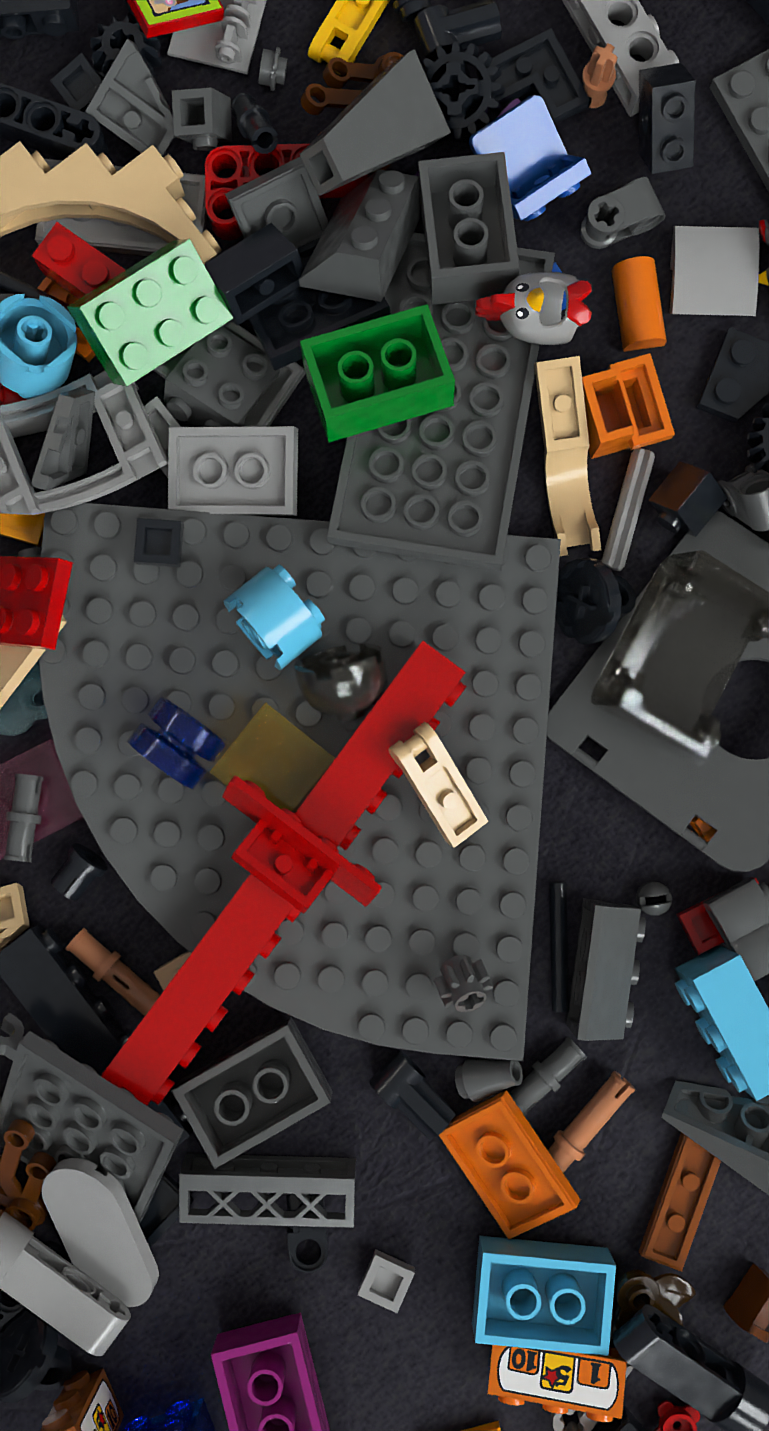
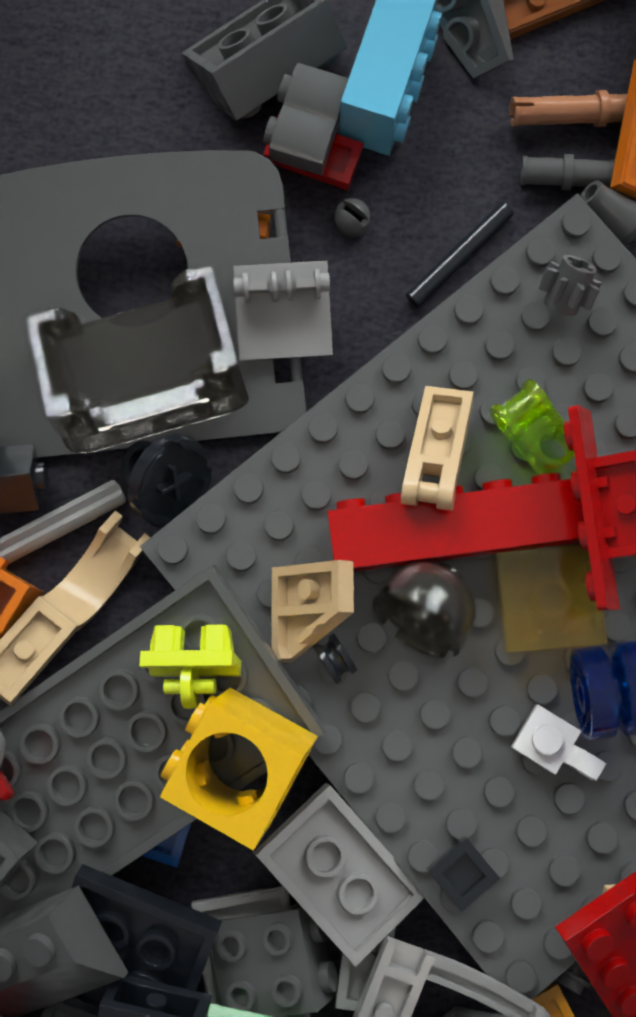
camera: 140 degrees left, 5 degrees down
medium azure brick [224,564,325,670] -> none
green brick [300,304,455,443] -> none
dark grey slope [566,898,646,1041] -> none
none -> neon yellow hips [139,625,242,709]
none -> yellow brick [160,687,318,851]
none -> light grey hinge [233,261,333,361]
none -> tan wing [271,560,354,663]
none -> black bush [313,633,357,684]
none -> clear neon green piece [489,379,575,474]
none -> white plate [511,704,607,781]

